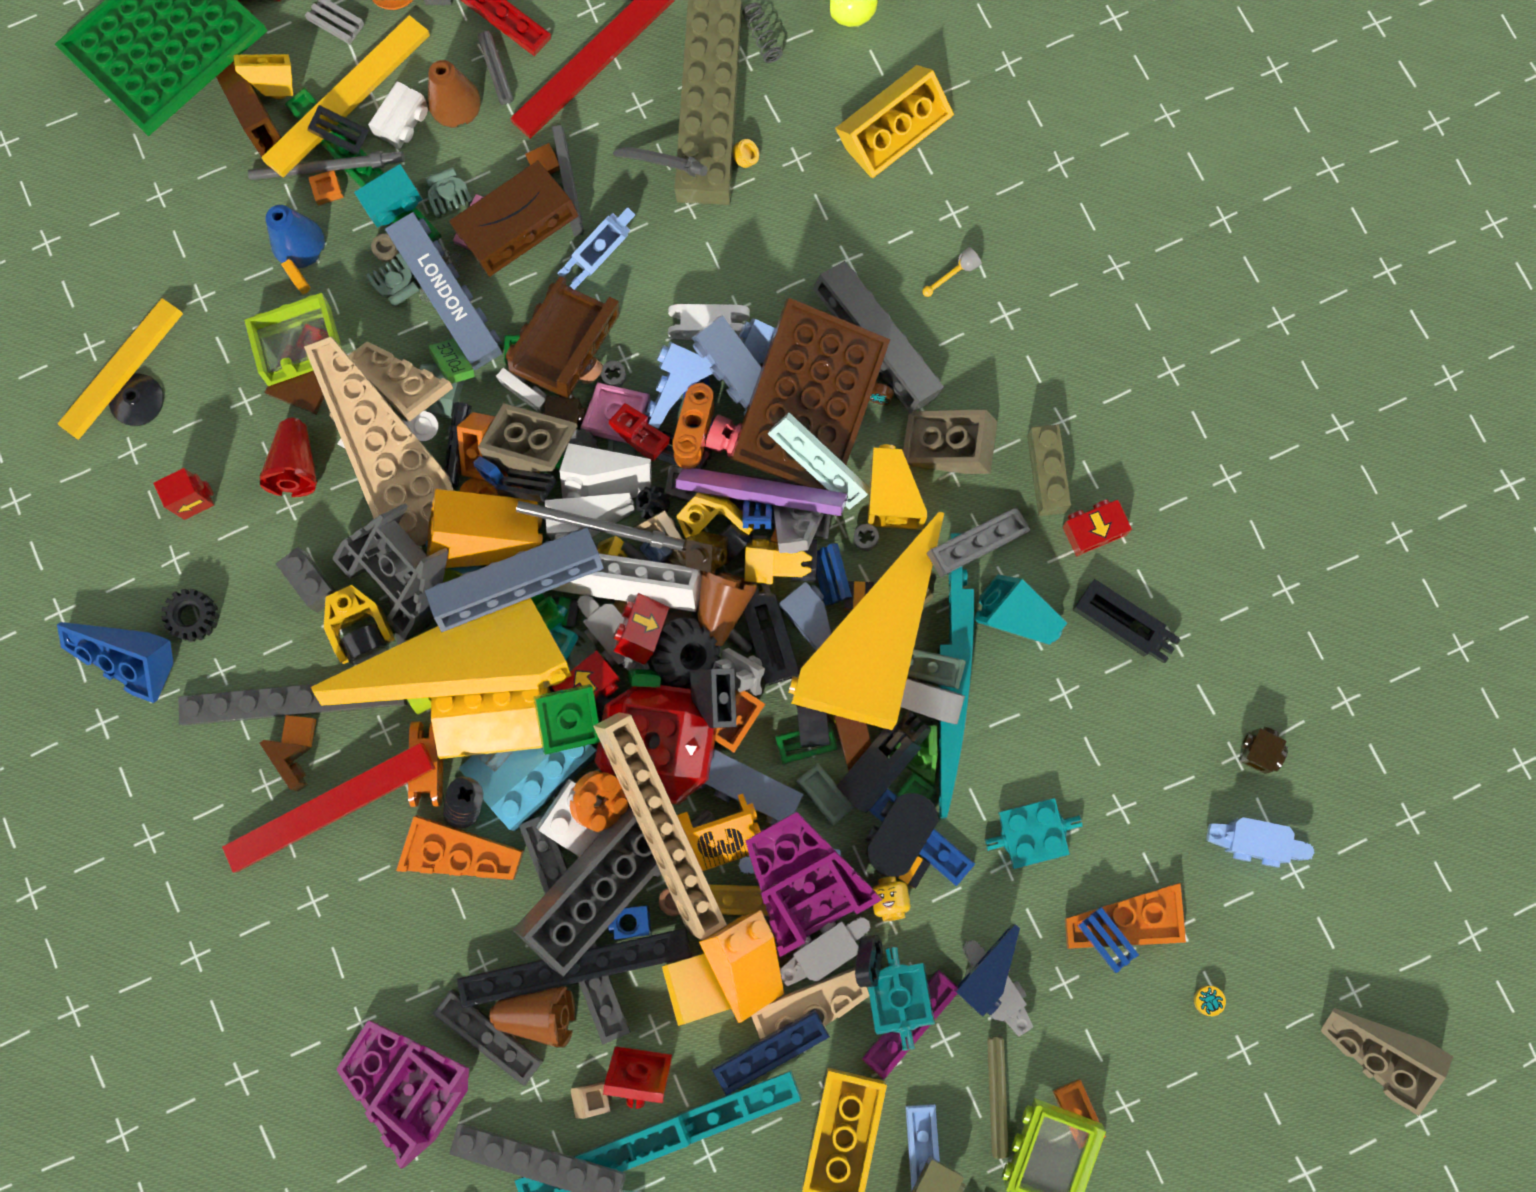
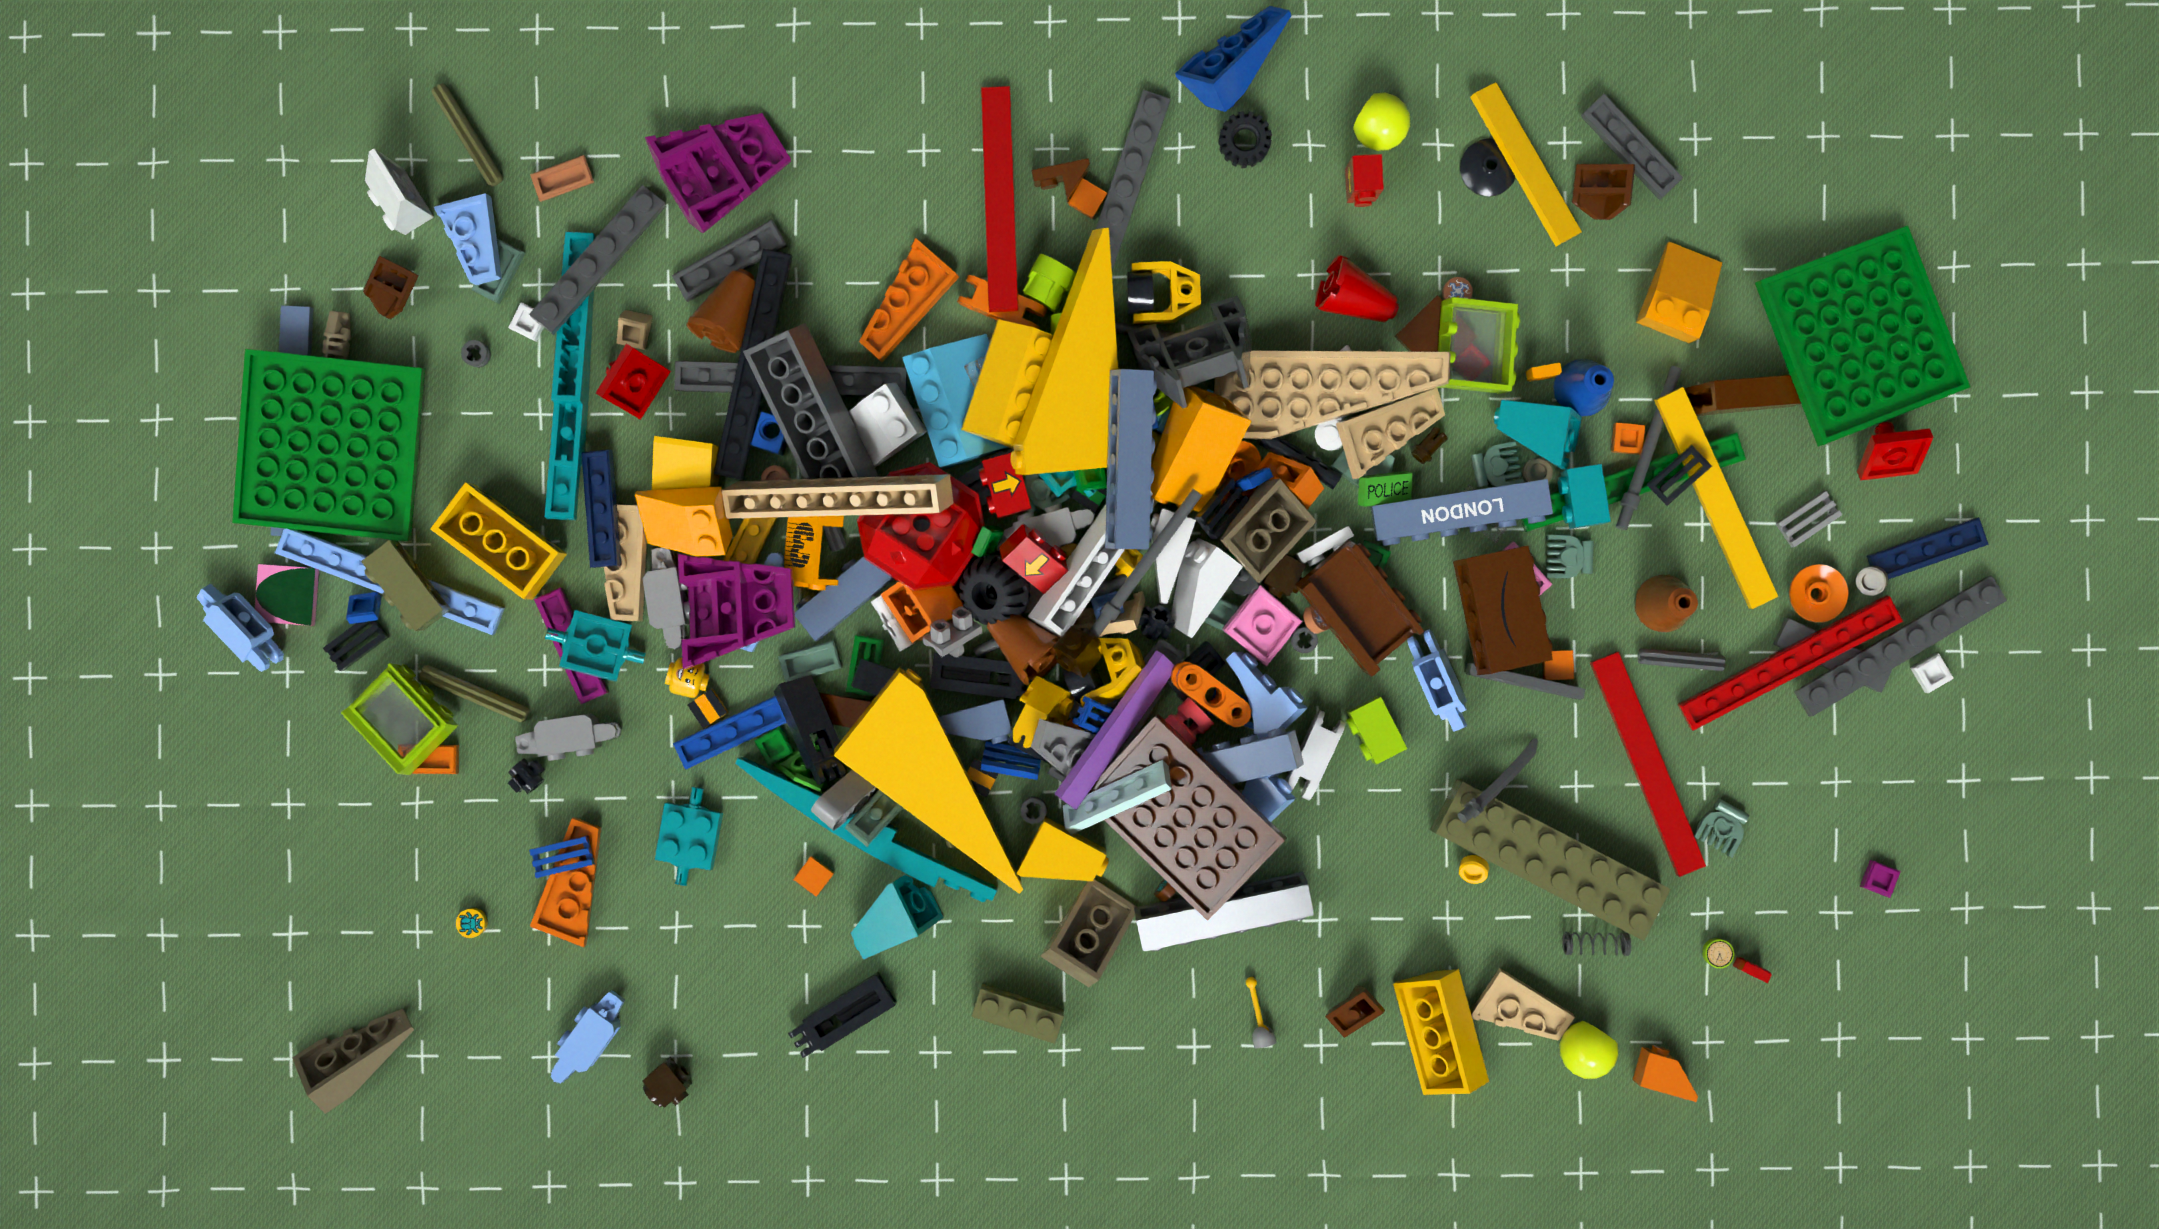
camera: 110 degrees right, 10 degrees up
yellow slope [234,54,293,99] -> none
dark grey brick [276,547,337,613] -> none
white brick [368,81,428,149] -> none
black piece [443,777,484,829] -> none
green plate [533,684,600,755] -> none
orange plate [570,771,628,832] -> none
red slope [609,403,670,462] -> none
black slope [690,668,737,728] -> none
black beam [855,935,883,988] -> none
black brick [865,793,938,877] -> none
dark grey tile [927,507,1031,578] -> none
dark blue slope [953,924,1020,1017] -> none
red brick [1063,499,1132,557] -> none
none -> black gear [508,758,545,794]
none -> orange tile [793,856,835,897]
none -> white pin [871,596,916,652]
none -> lime piece [1022,254,1076,313]
none -> reddish brown slope [1325,985,1385,1038]
none -> lime brick [1345,696,1407,765]
none -> neon yellow helmet [1353,92,1410,151]
none -> dark brown pin [1411,427,1448,464]
none -> nougat tile [1442,277,1473,300]
none -> tan wing [1470,968,1575,1041]
none -> teal slope [1494,400,1582,470]
none -> reddish brown slope [1572,164,1635,220]
none -> dark grey plate [1581,94,1683,200]
none -> light orange slope [1636,242,1723,343]

